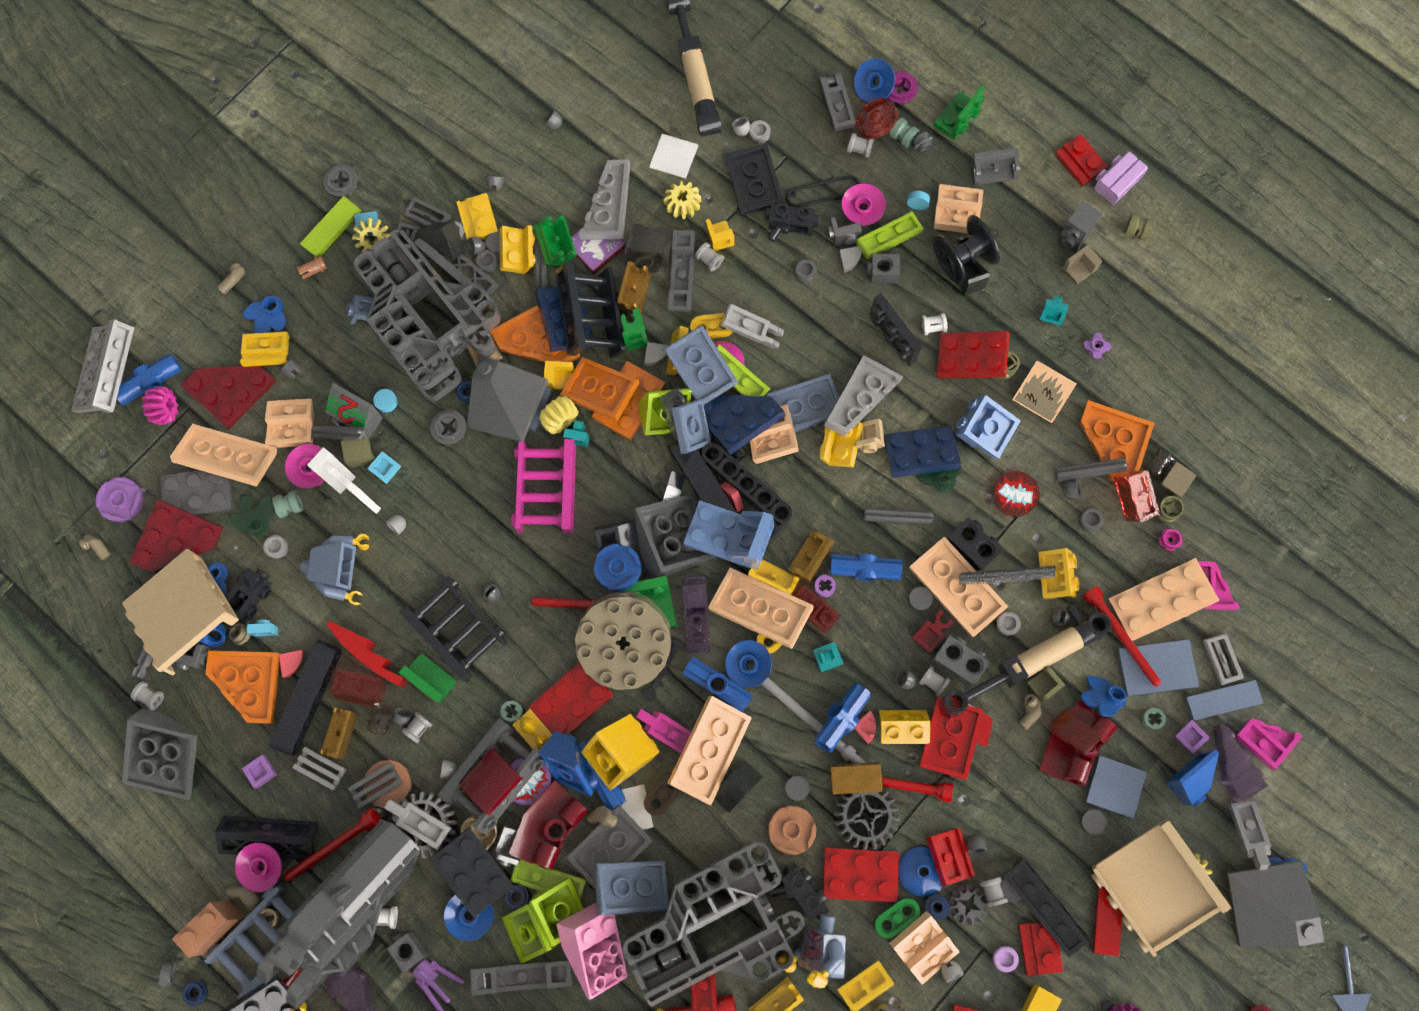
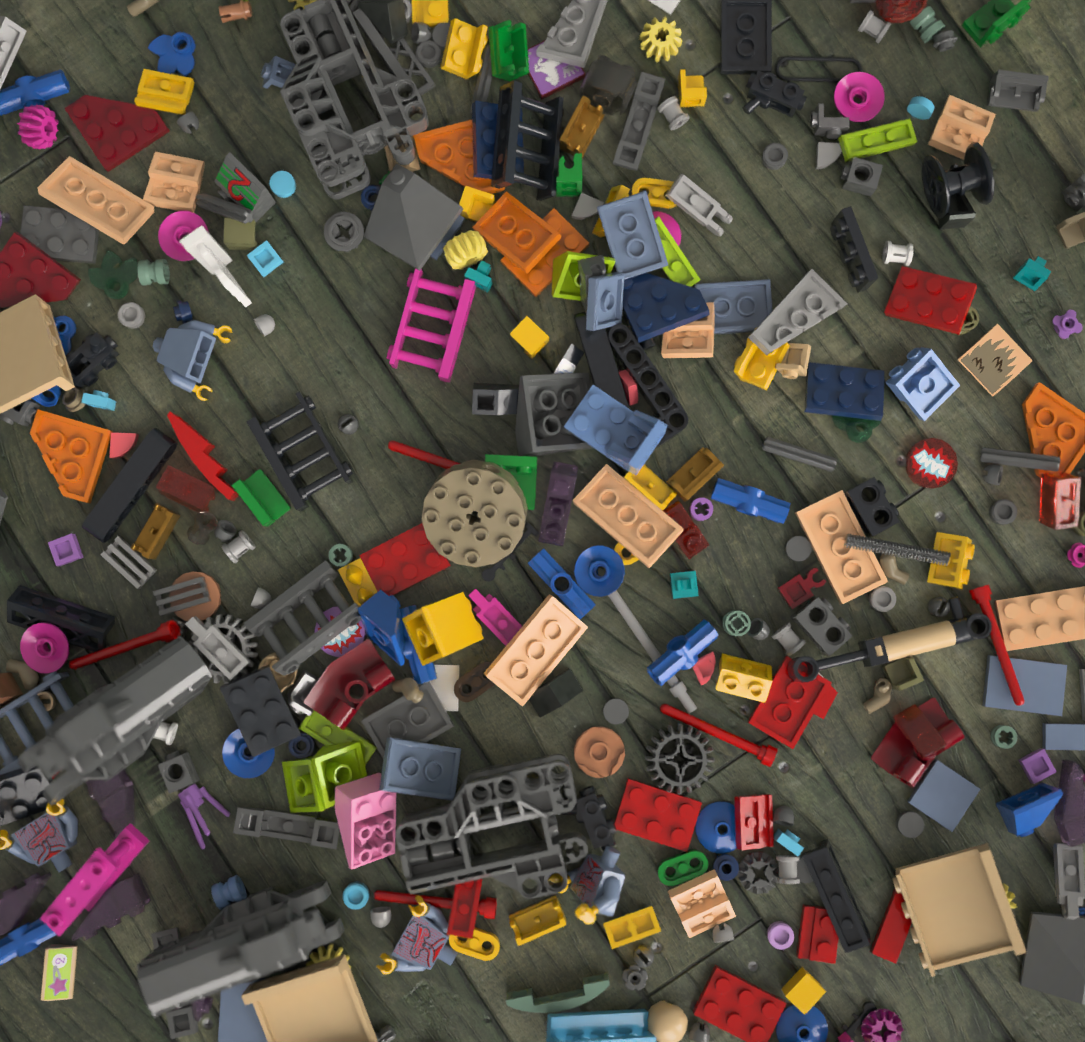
camera: 15 degrees right, 10 degrees up
dark red slope [459,748,523,816] -> none
blue tile [594,544,641,591] -> none
pearl gold hinge [831,762,883,794] -> none
blue plate [1080,676,1127,717] -> none
none -> dark blue plate [173,300,193,324]
none -> yellow panel [510,316,549,359]
none -> sand green wheel [722,610,751,636]
none -> medium azure plate [774,829,804,856]
none -> dark tan arm [879,552,910,585]

